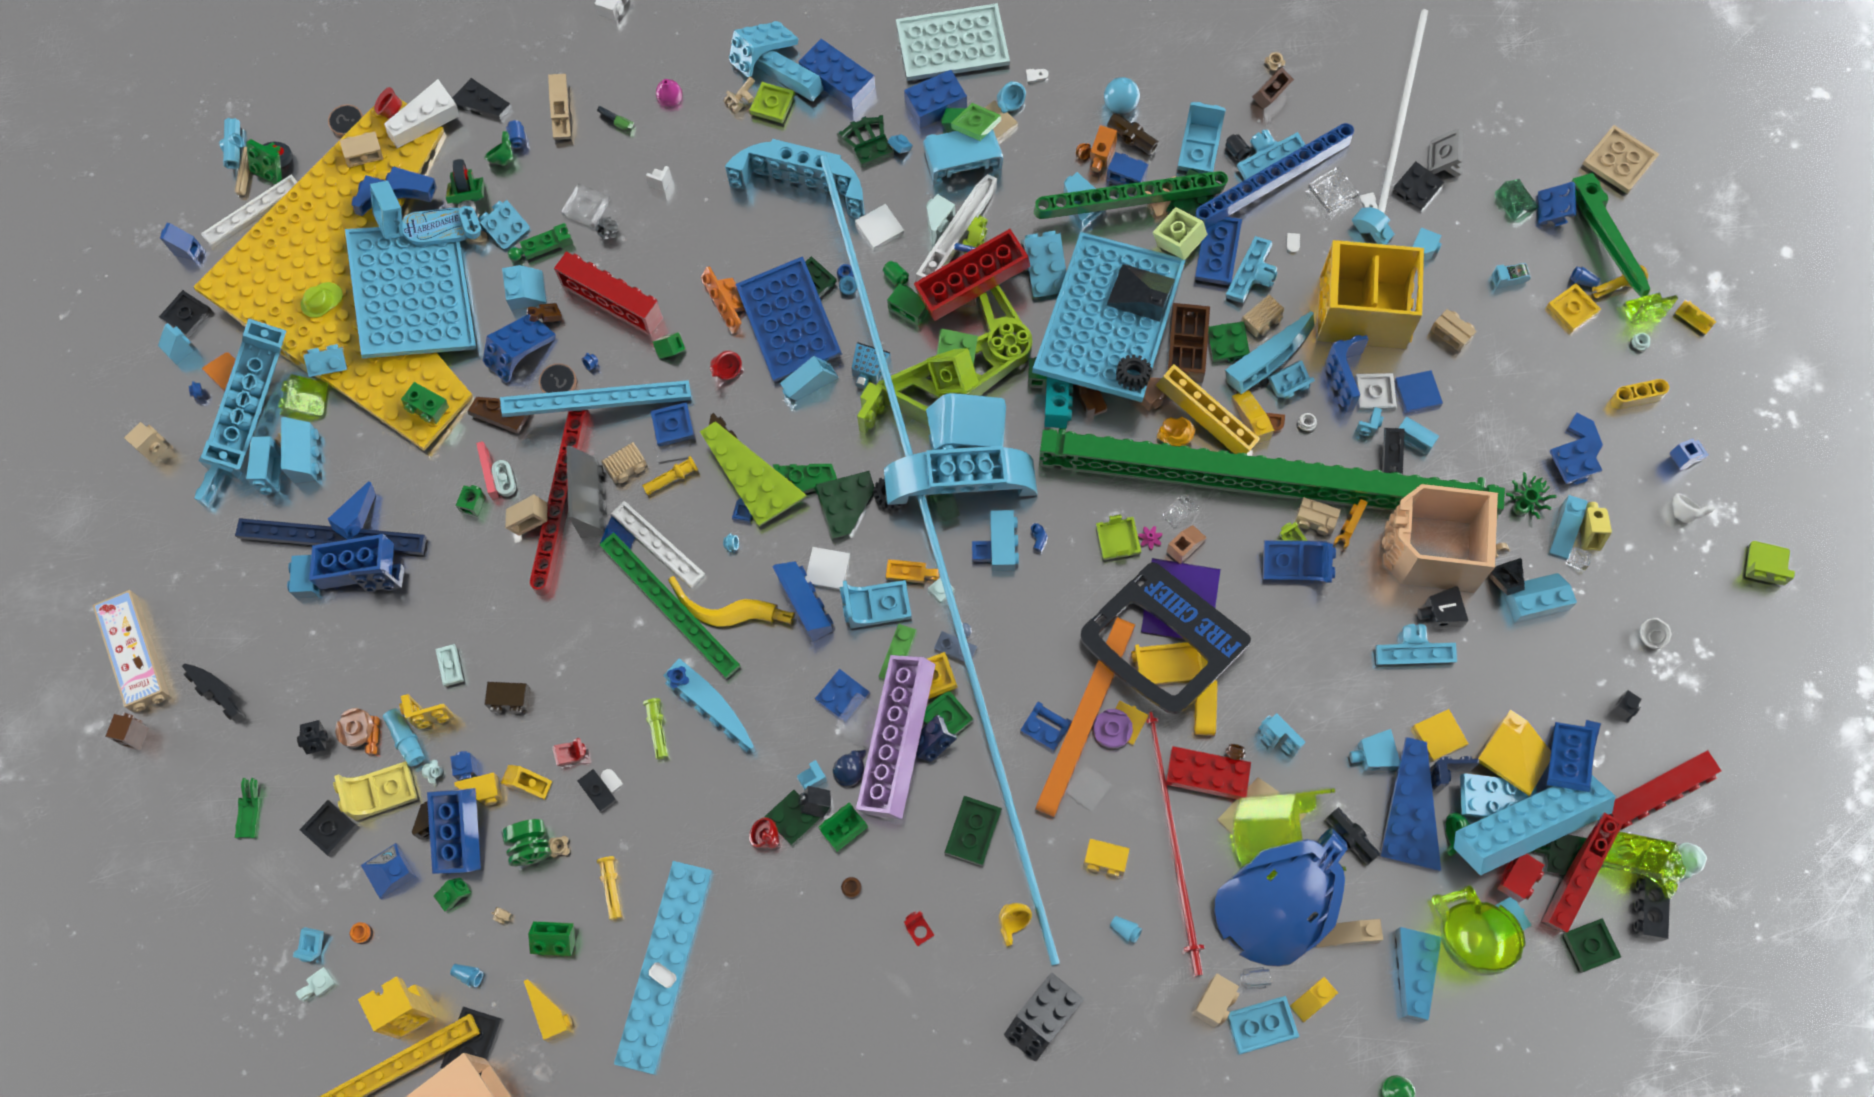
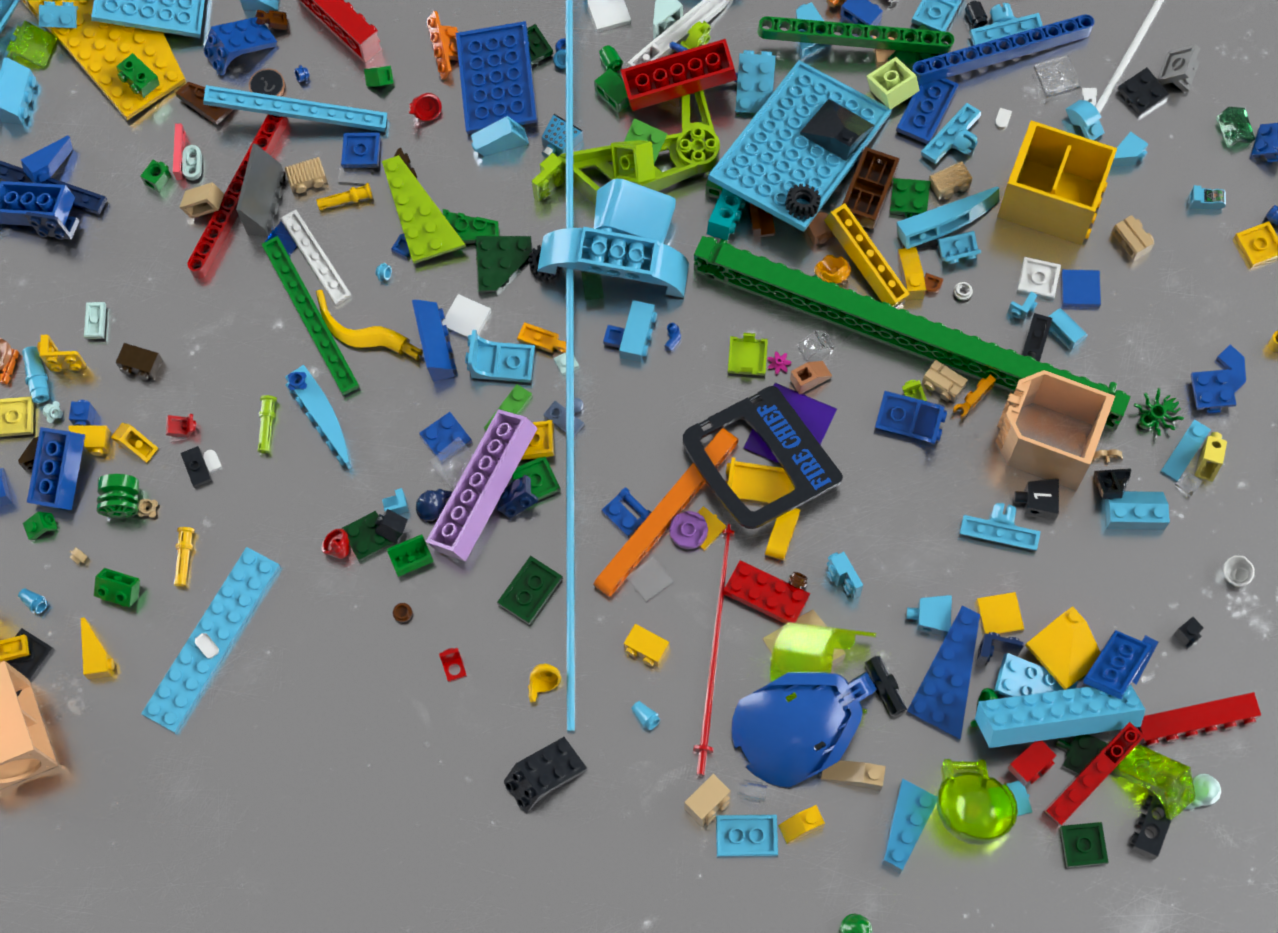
camera: 15 degrees right, 0 degrees up
blue bracket [1326,335,1369,412] -> none

